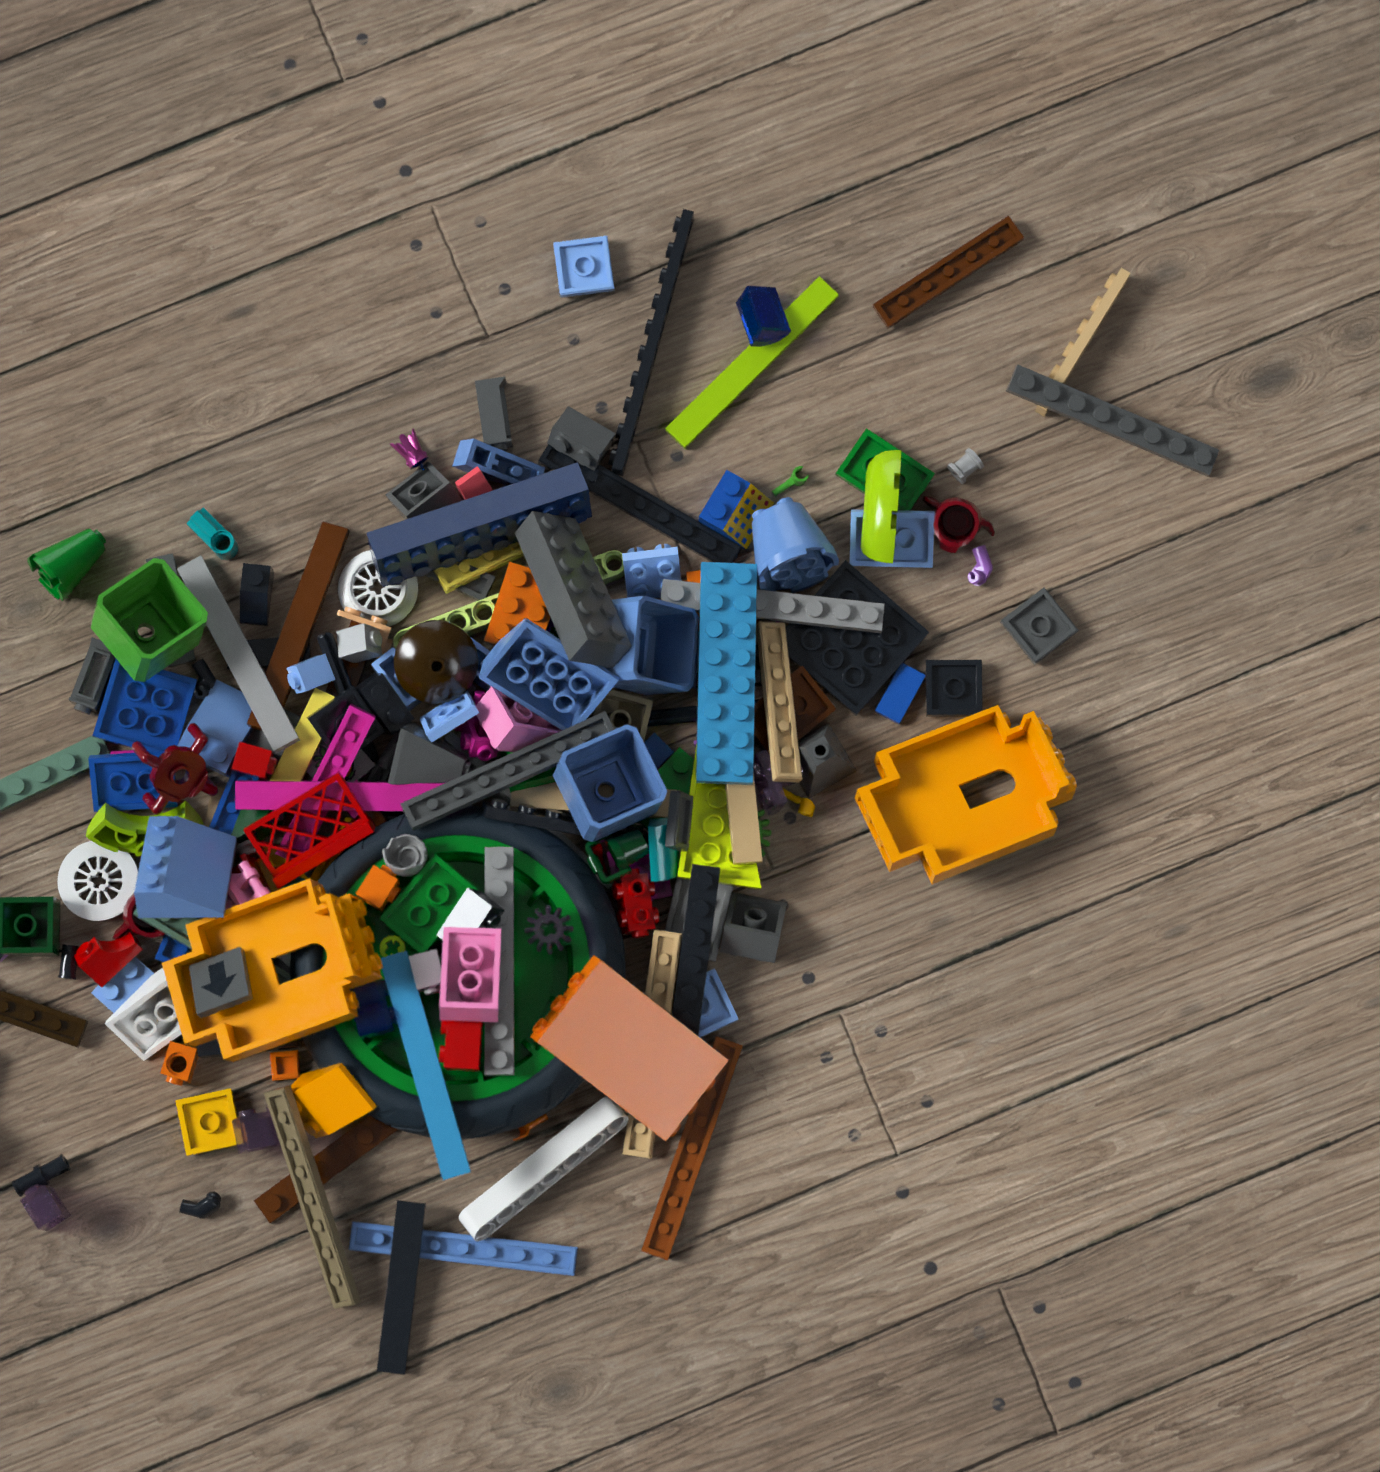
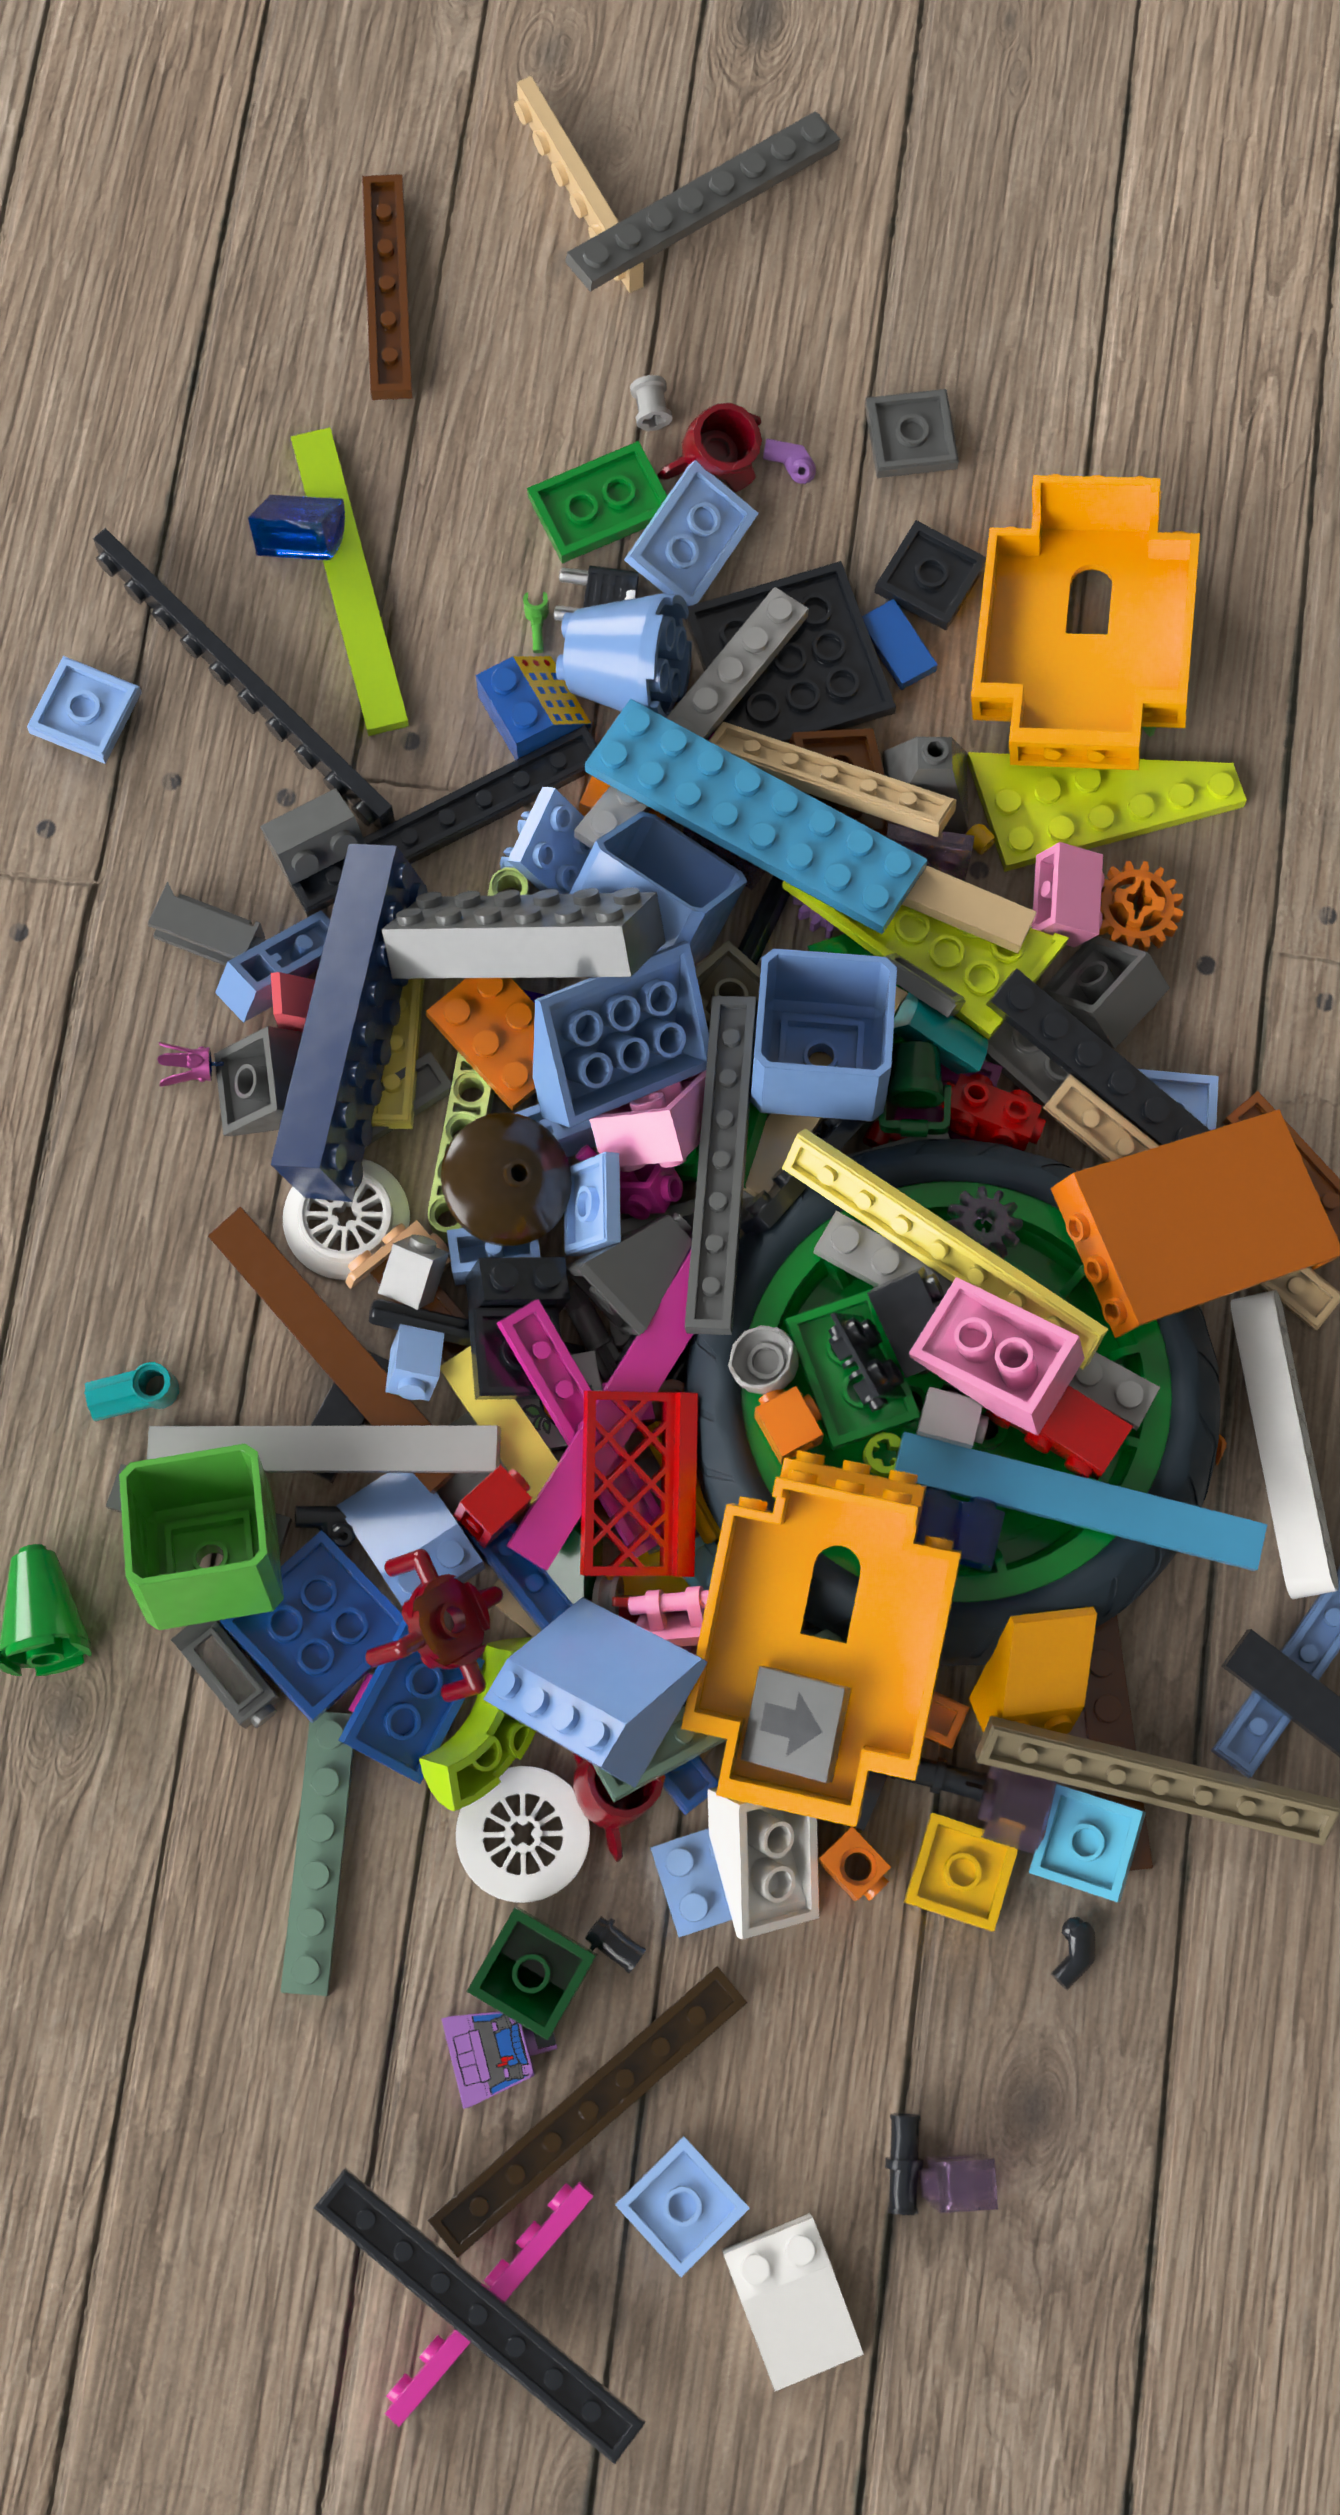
camera: 65 degrees left, 5 degrees down
red arch [74,932,143,987] -> none
black slope [240,563,274,626] -> none
lime brick [860,450,901,564] -> none
none -> black piece [554,565,639,621]
none -> light yellow tile [782,1128,1108,1370]
none -> black hinge [828,1313,906,1412]
none -> black pin [891,1757,987,1802]
none -> neon yellow wing [967,752,1247,872]
none -> medium azure plate [1029,1783,1146,1902]
none -> bright pink brick [1032,842,1104,947]
none -> orange gear [1098,861,1184,952]

